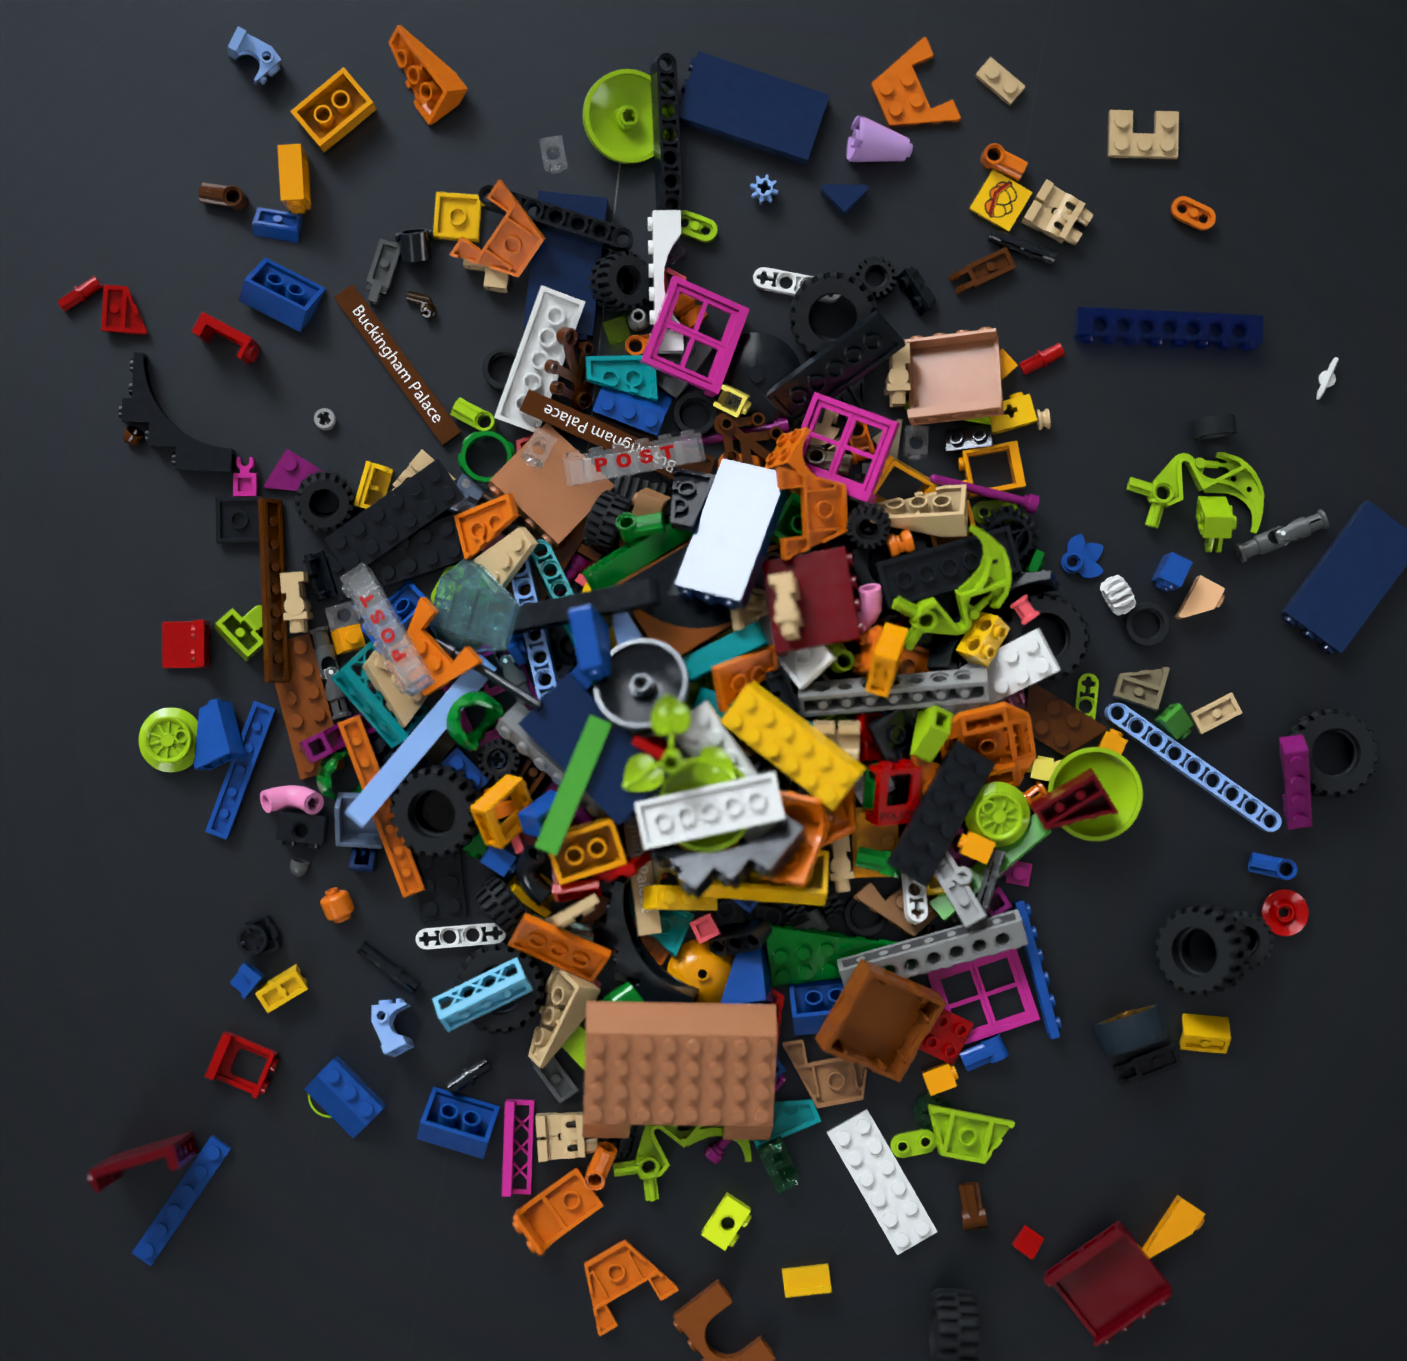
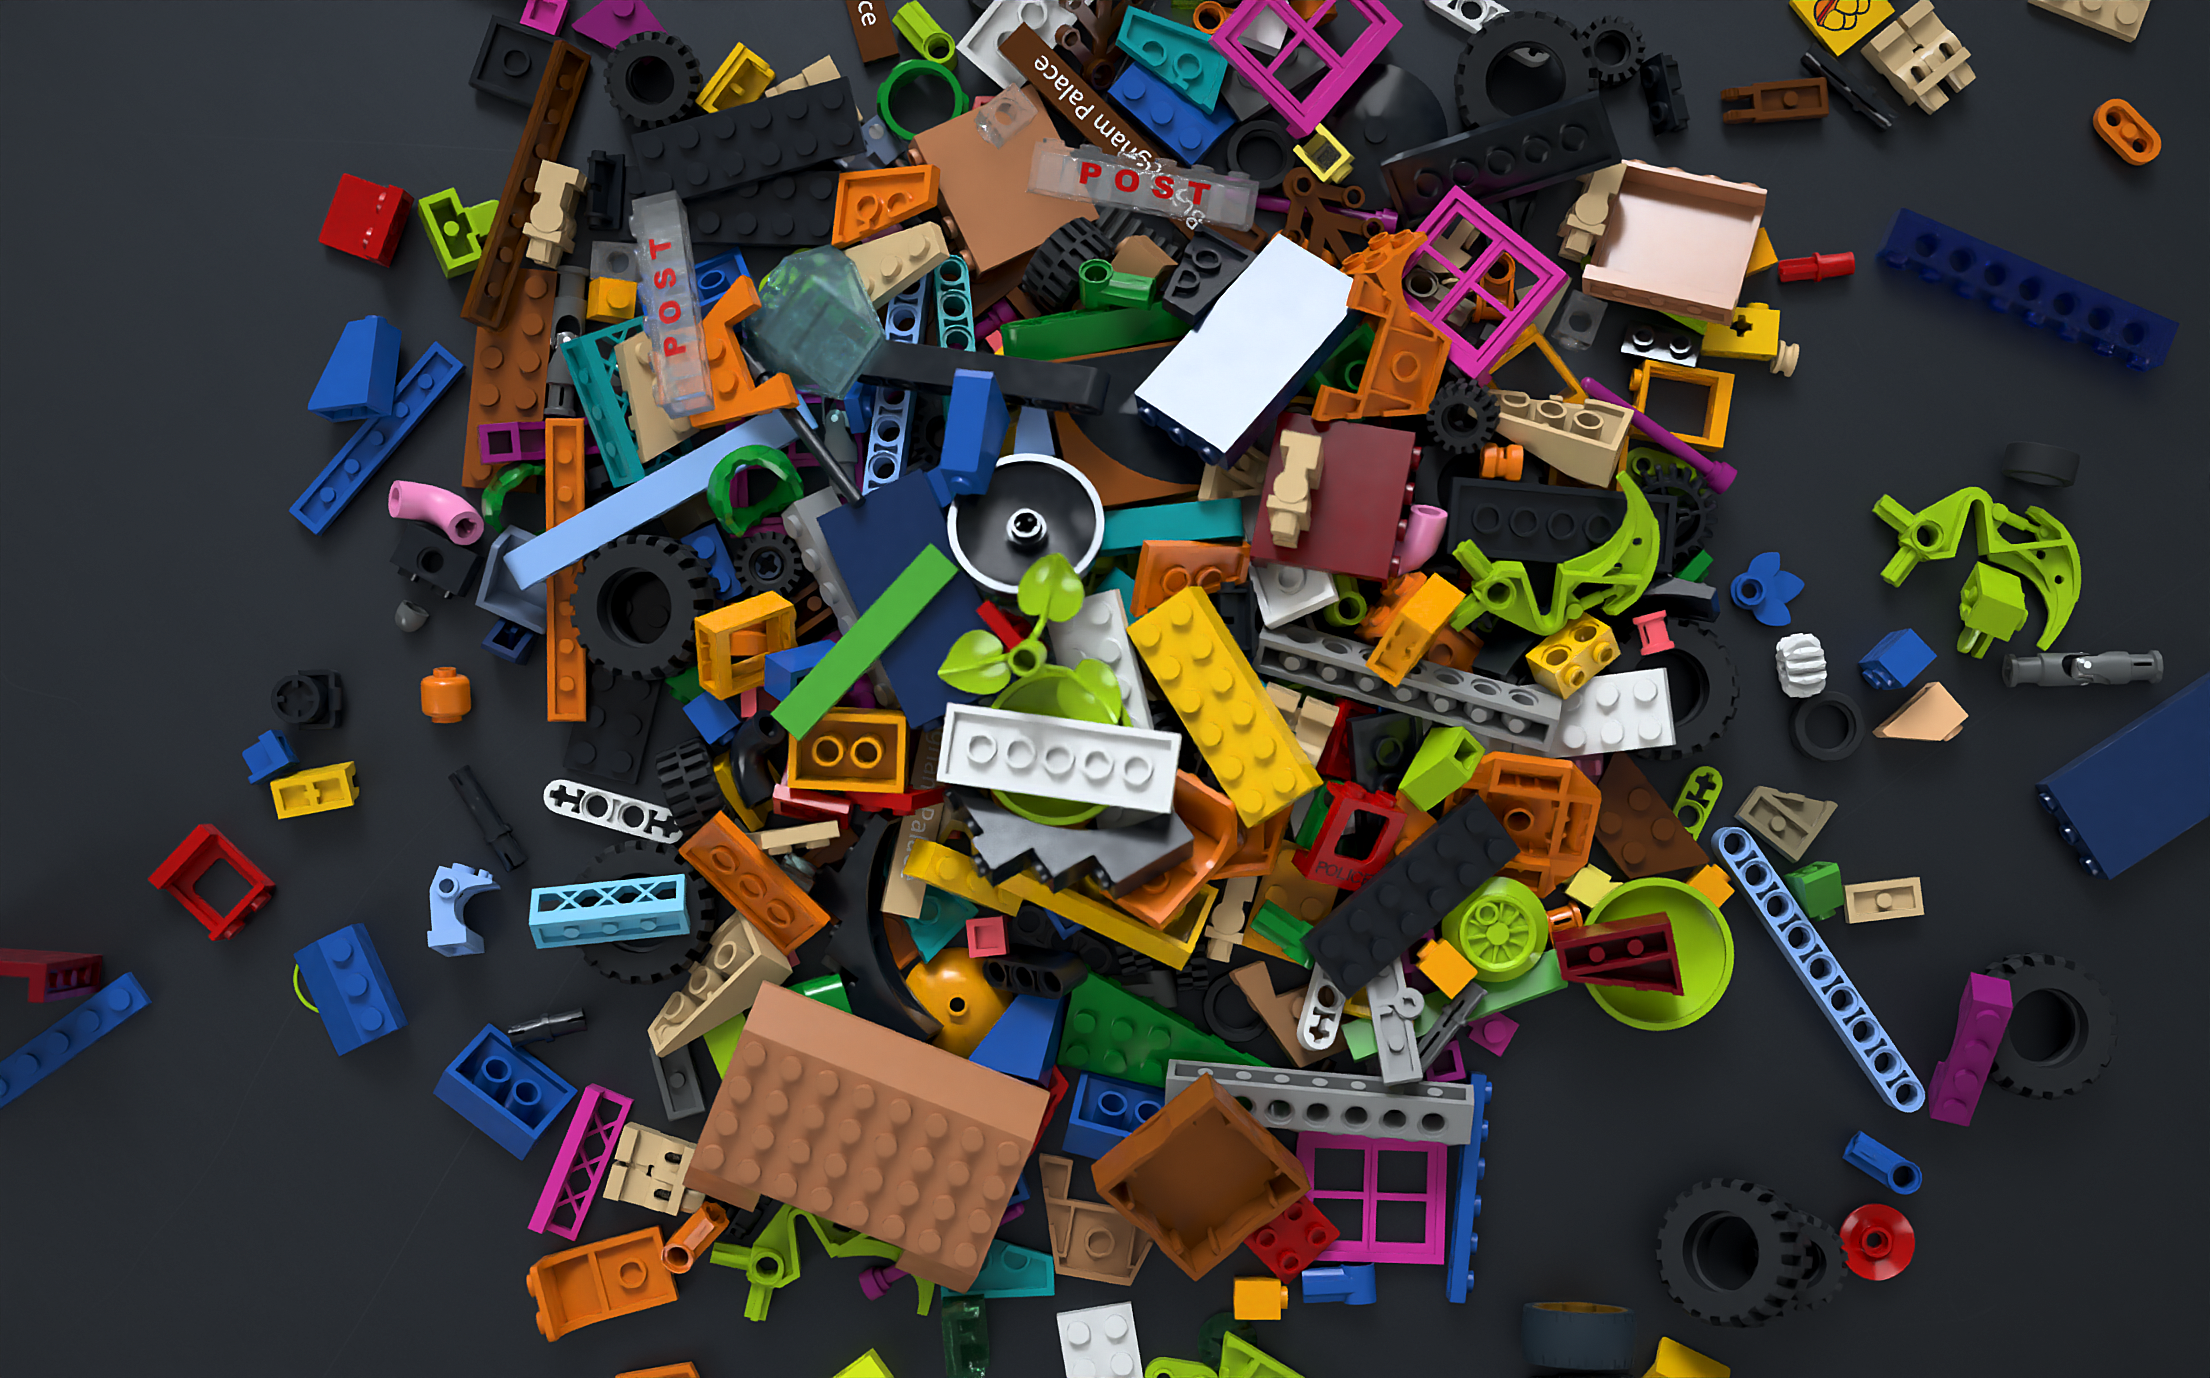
camera: 20 degrees right, 0 degrees up
lime wheel [139,707,198,772] -> none

